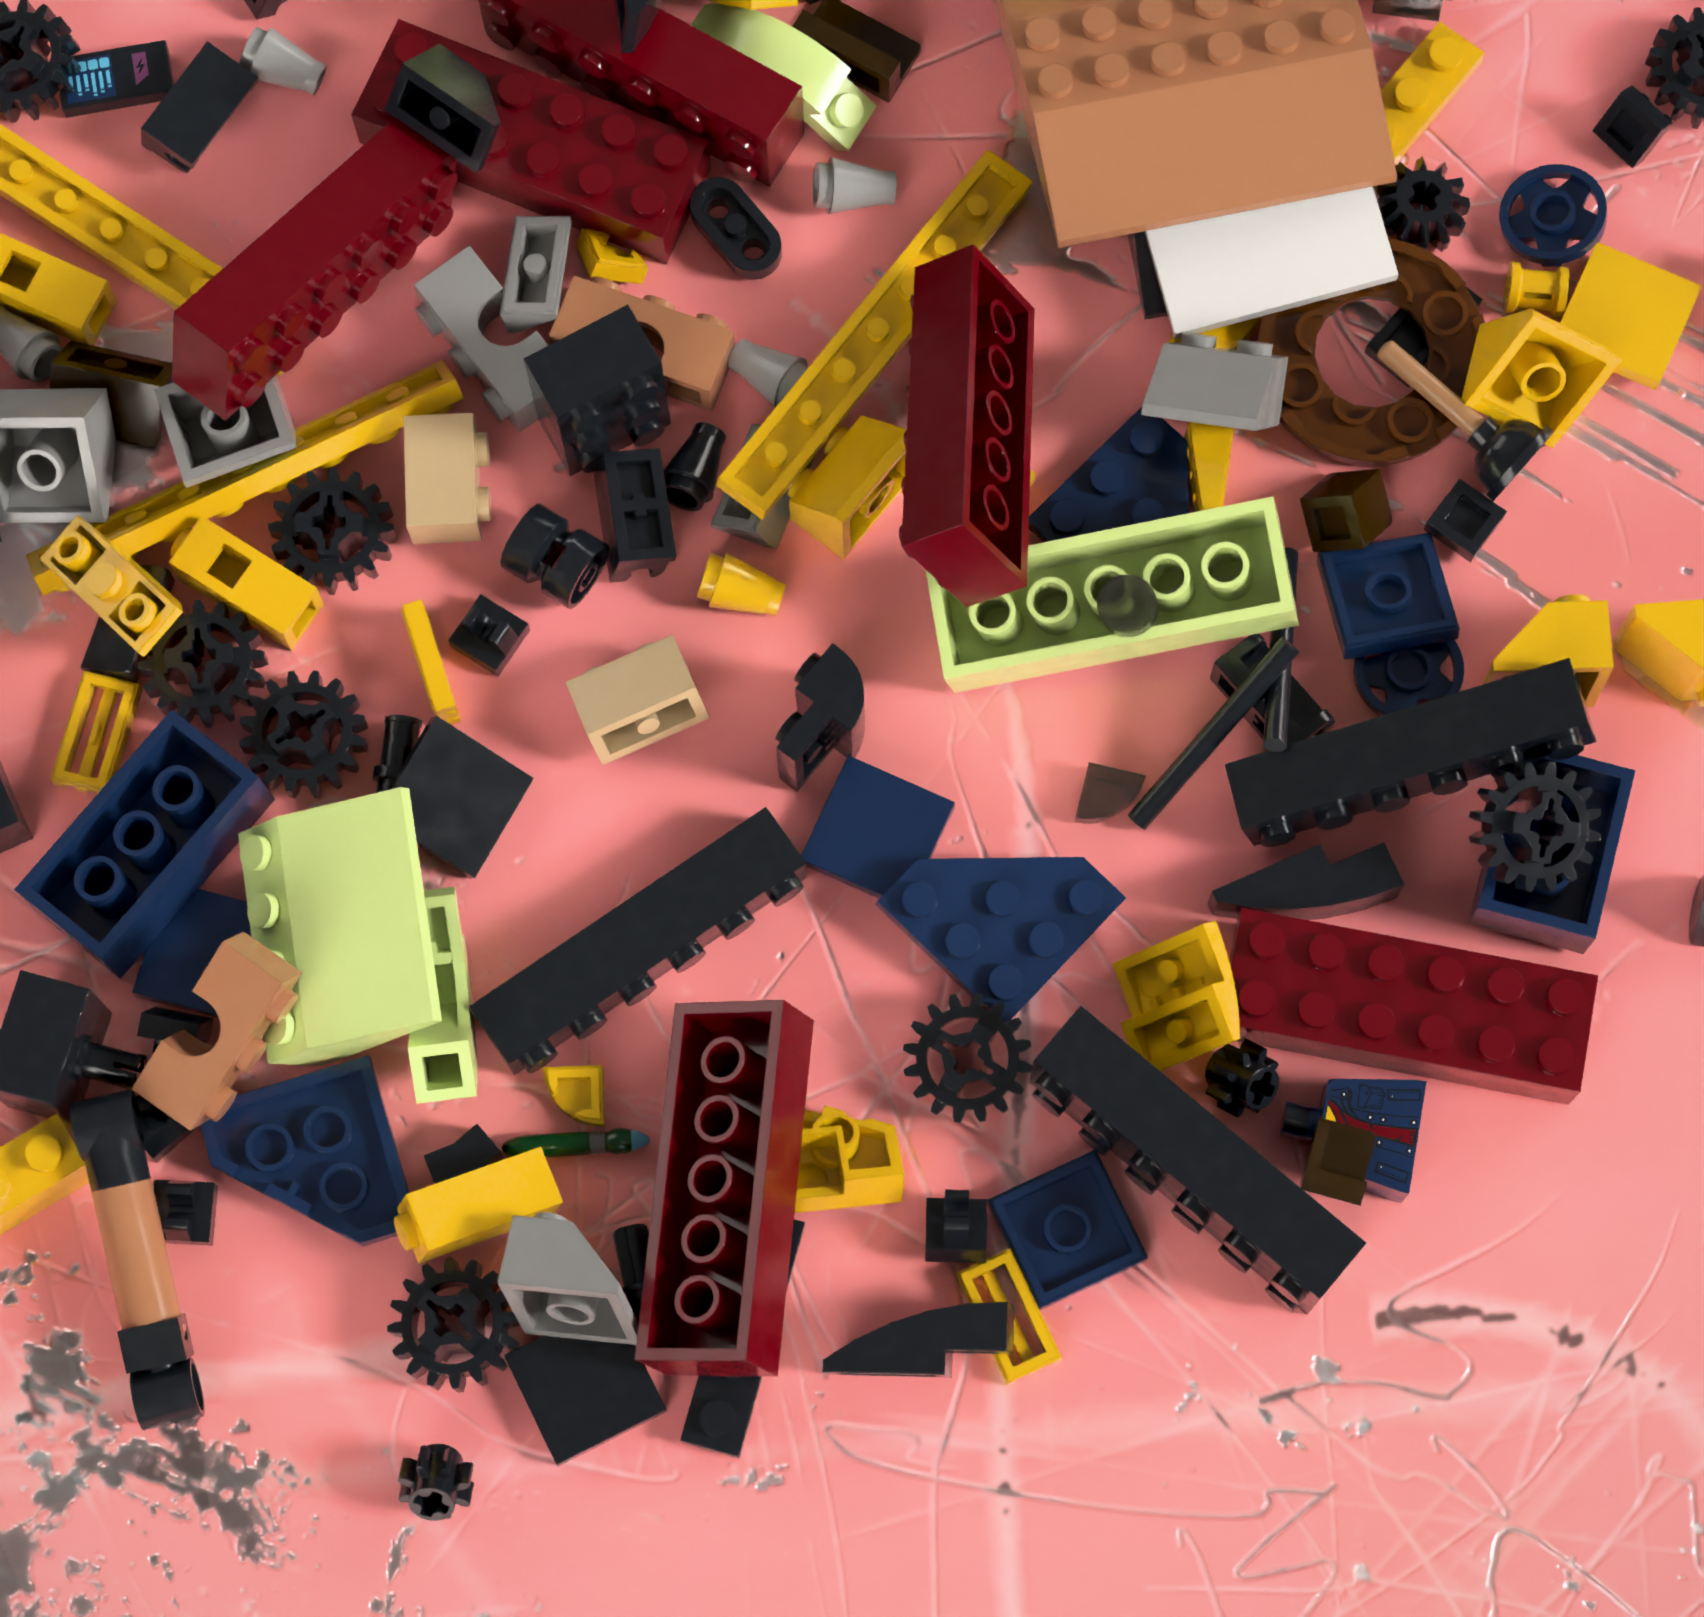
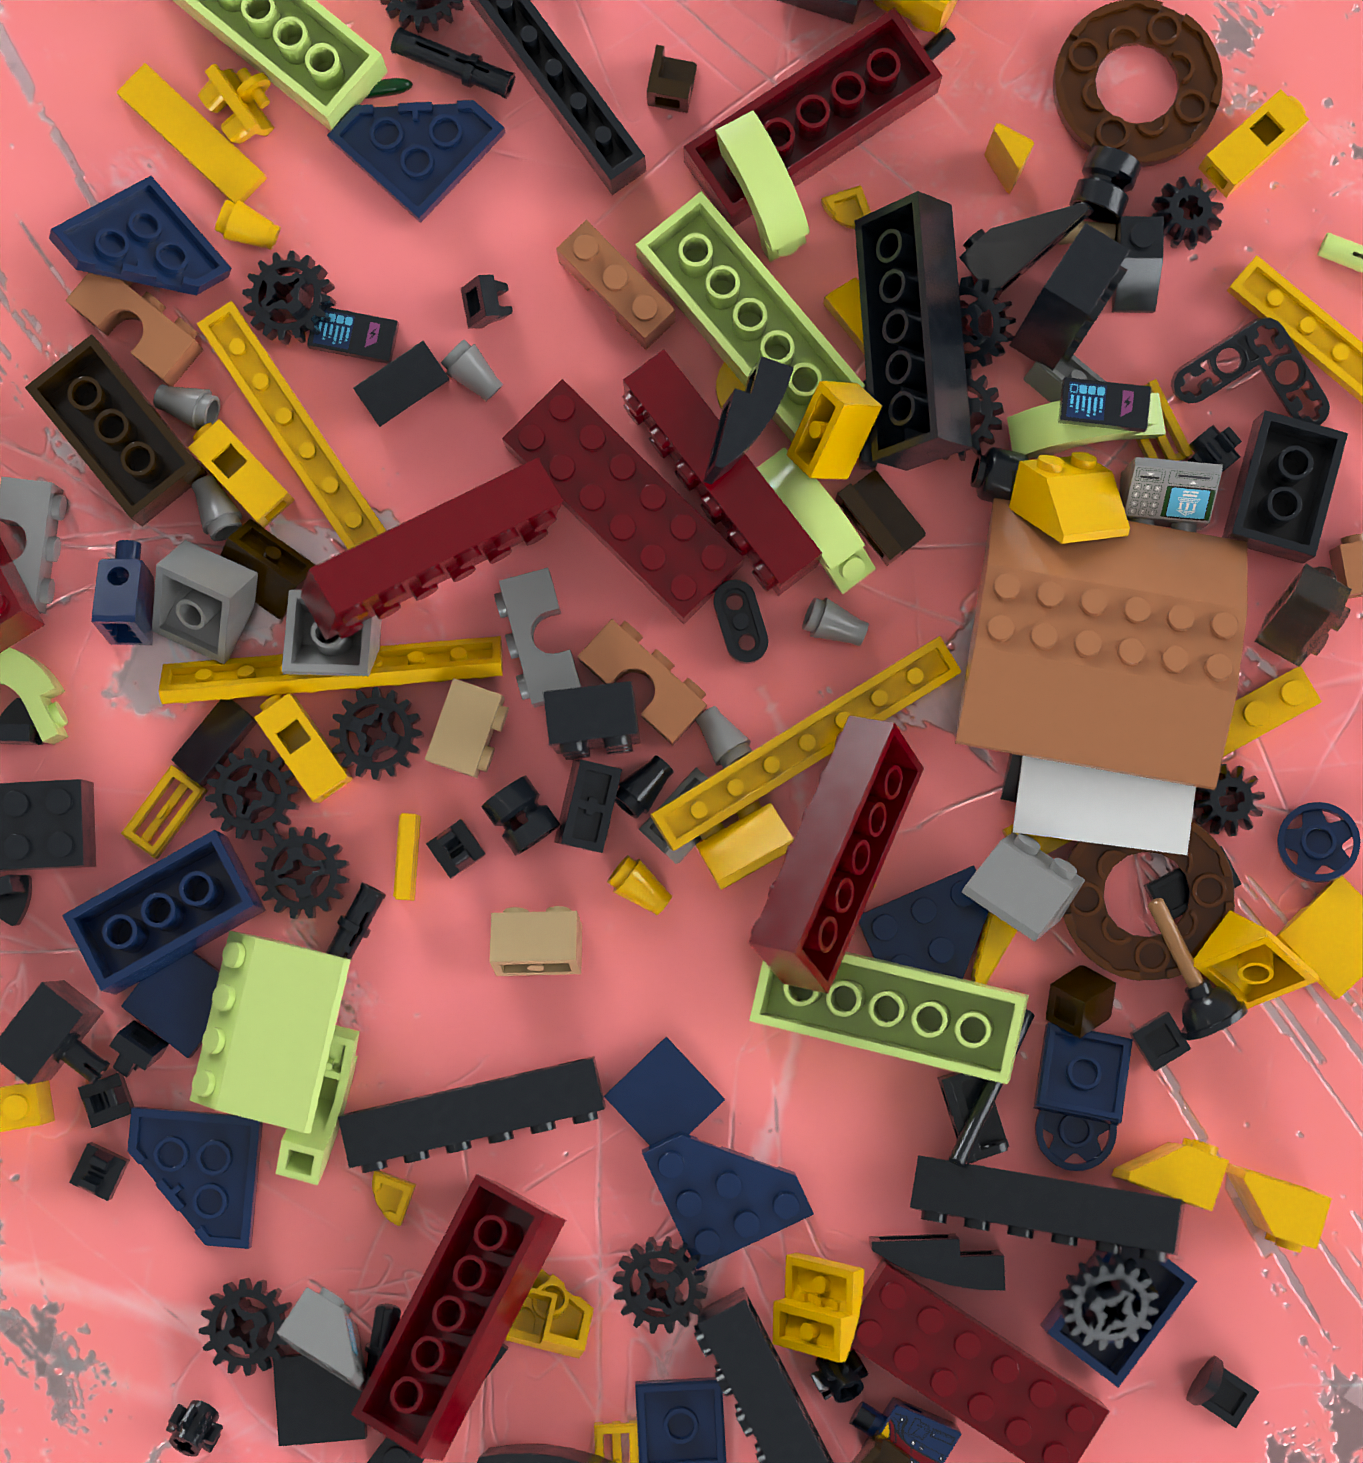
camera: 25 degrees right, 10 degrees up
yellow slope [40,515,183,657] -> none
black piece [70,1089,205,1431] -> none
nougat arch [131,932,302,1131] -> none
black slope [385,44,501,173] -> none
black tile [388,716,534,879] -> none
yellow brick [394,1147,563,1264] -> none
black piece [424,1124,505,1184] -> none
light grey slope [500,216,572,333] -> none
dark green piece [501,1128,650,1157] -> none
yellow tile [576,228,649,284] -> none
black brick [775,643,865,792] -> none
black tile [925,1189,987,1263] -> none
clear smoke tile [1075,762,1146,824] -> none
clear smoke tile [1097,575,1159,637] -> none
black bar [1128,637,1299,830] -> none
yellow bush [1503,261,1569,318] -> none

